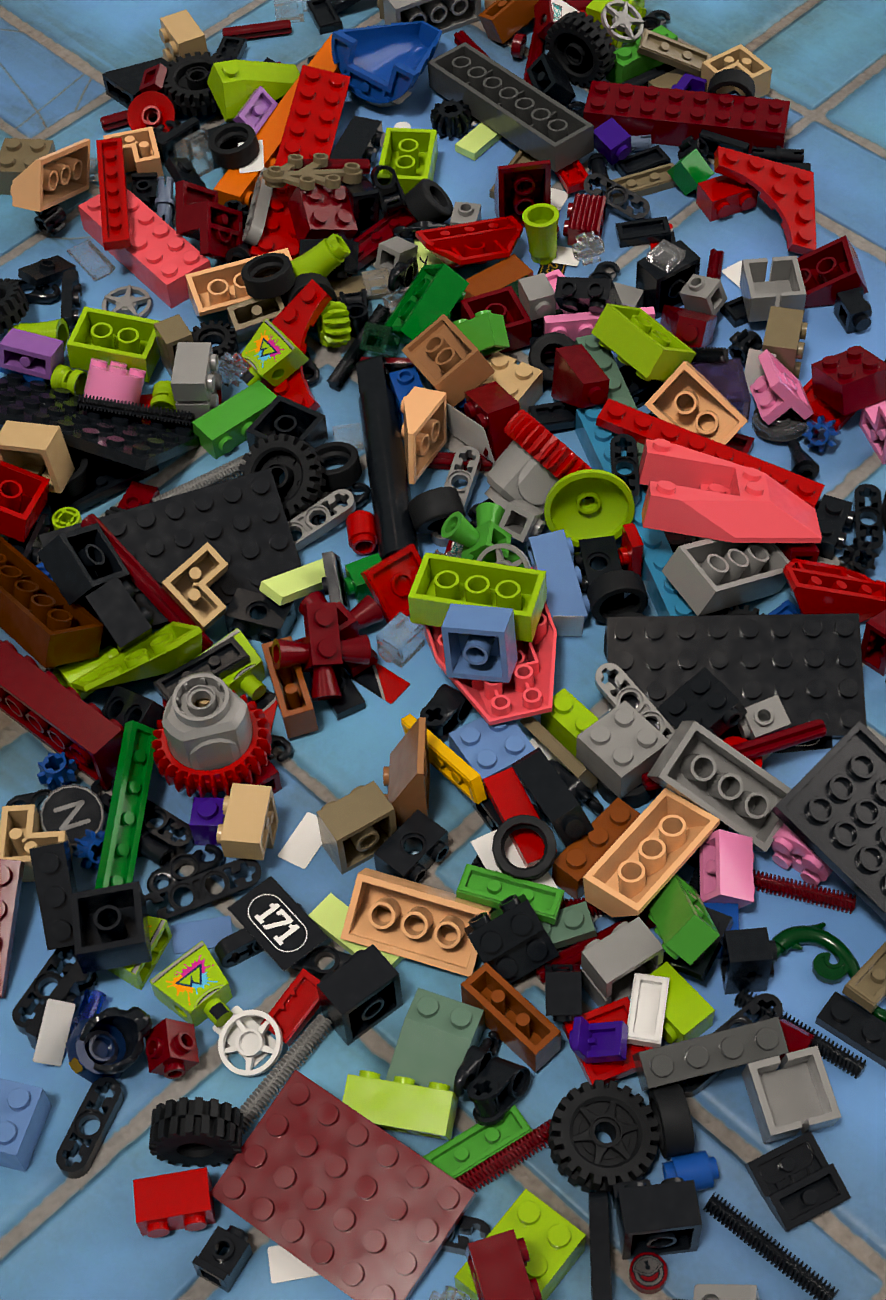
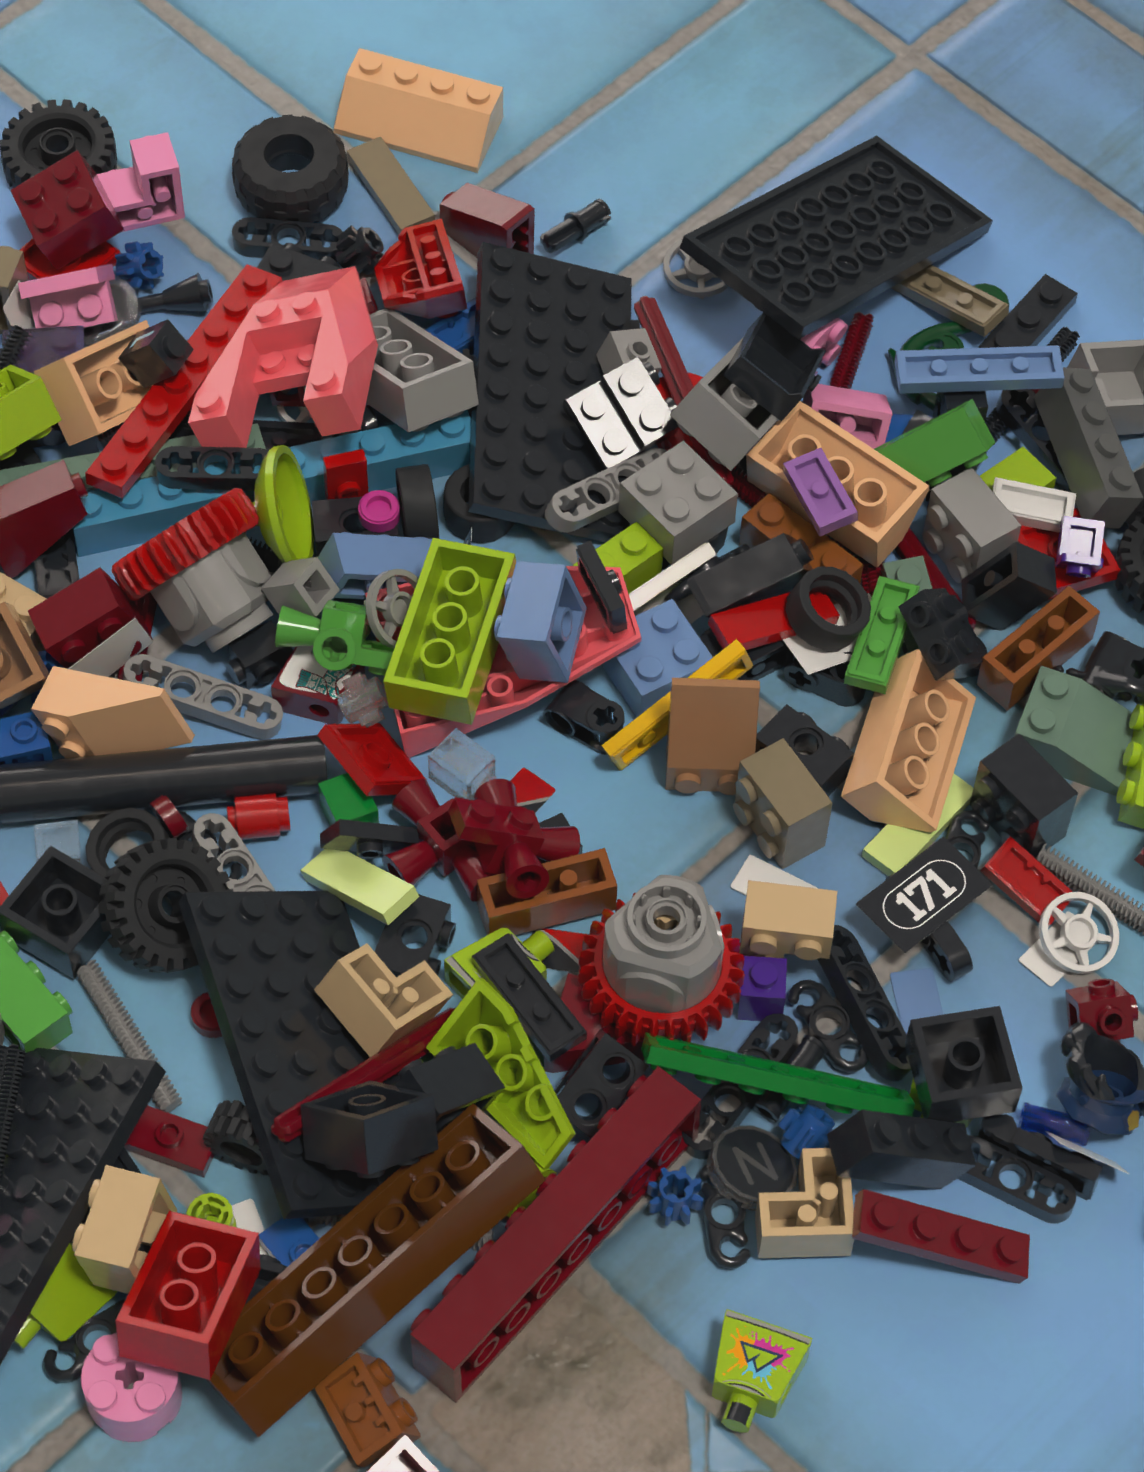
camera: 95 degrees left, 5 degrees up
lime torso [150,941,233,1027] -> none
black tyre [407,486,466,535] -> none
none -> black brick [118,319,194,388]
none -> dark red tile [149,795,188,838]
none -> dark pink tile [358,490,400,533]
none -> black plate [576,540,627,634]
none -> black container [723,312,826,421]
none -> medium lavender plate [783,448,858,536]
none -> medium blue plate [895,345,1064,394]

